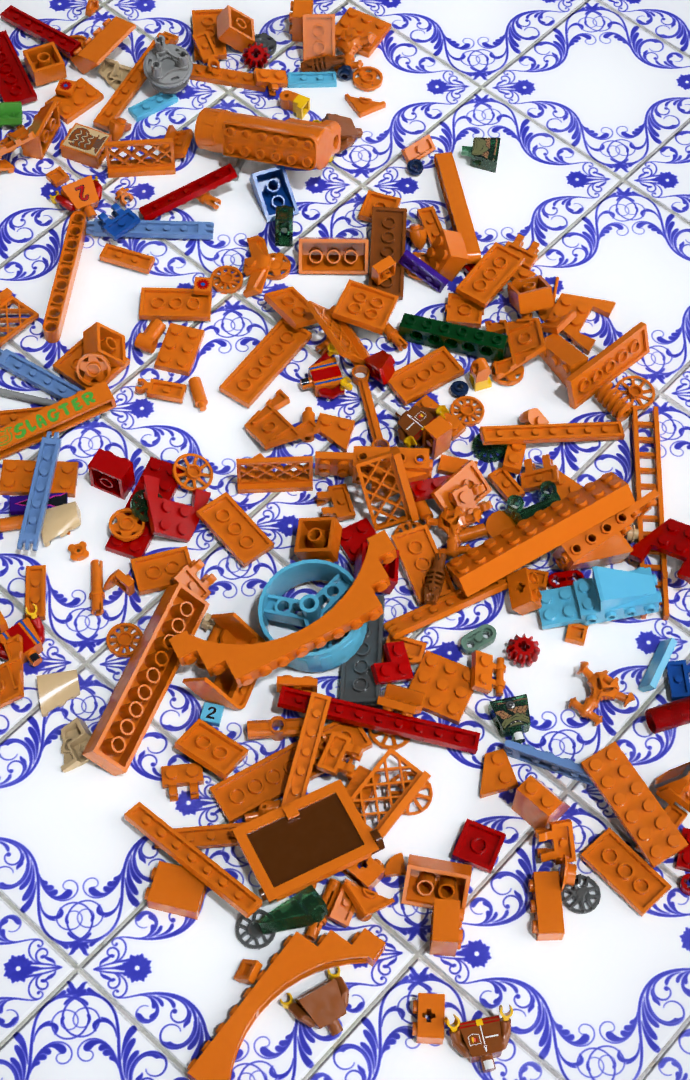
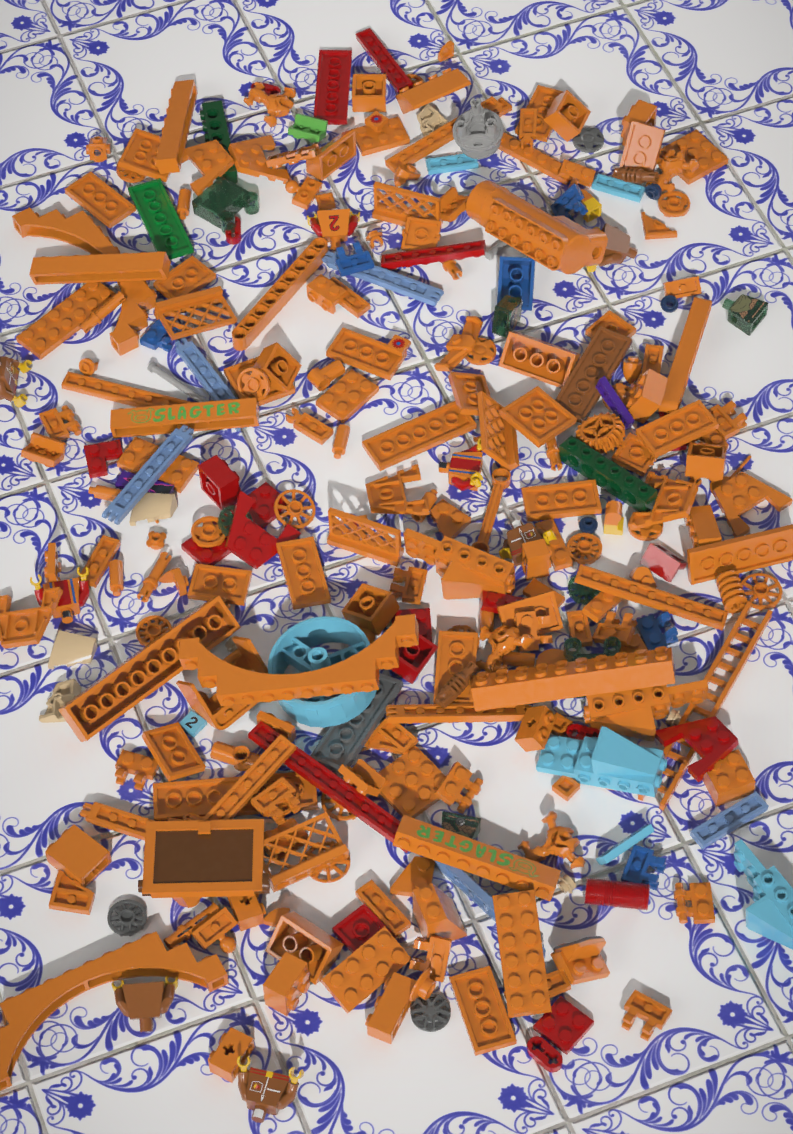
camera: 30 degrees right, 5 degrees down
brick [60,123,112,169] -> none
orange plate [124,802,263,918] -> none
orange plate [171,559,217,600] -> none
orange wheel [210,265,243,294] -> none
orange plate [234,959,263,984] -> none
red gear [242,41,270,69] -> none
clear green slope [257,885,329,934] -> none
orange tile [342,881,395,919] -> none
orange fence [354,446,420,531] -> none
red slope [364,350,395,385] -> none
red plate [370,641,414,685] -> none
orange piece [371,255,396,285] -> none
sand green plate [460,624,497,655] -> none
red gear [506,633,540,668] -> none
orange tile [541,310,577,334] -> none
none -> orange wing [49,870,95,915]
none -> orange cylinder [109,559,124,596]
none -> orange plate [285,177,323,210]
none -> orange bracket [306,274,347,314]
none -> orange plate [320,926,412,1014]
none -> orange plate [355,879,411,938]
none -> orange brick [393,815,561,901]
none -> orange plate [401,217,442,251]
none -> blue plate [550,184,588,222]
none -> tan plate [557,874,576,894]
none -> orange gear [575,412,626,454]
none -> blue plate [636,612,678,650]
none -> panel [640,543,688,582]

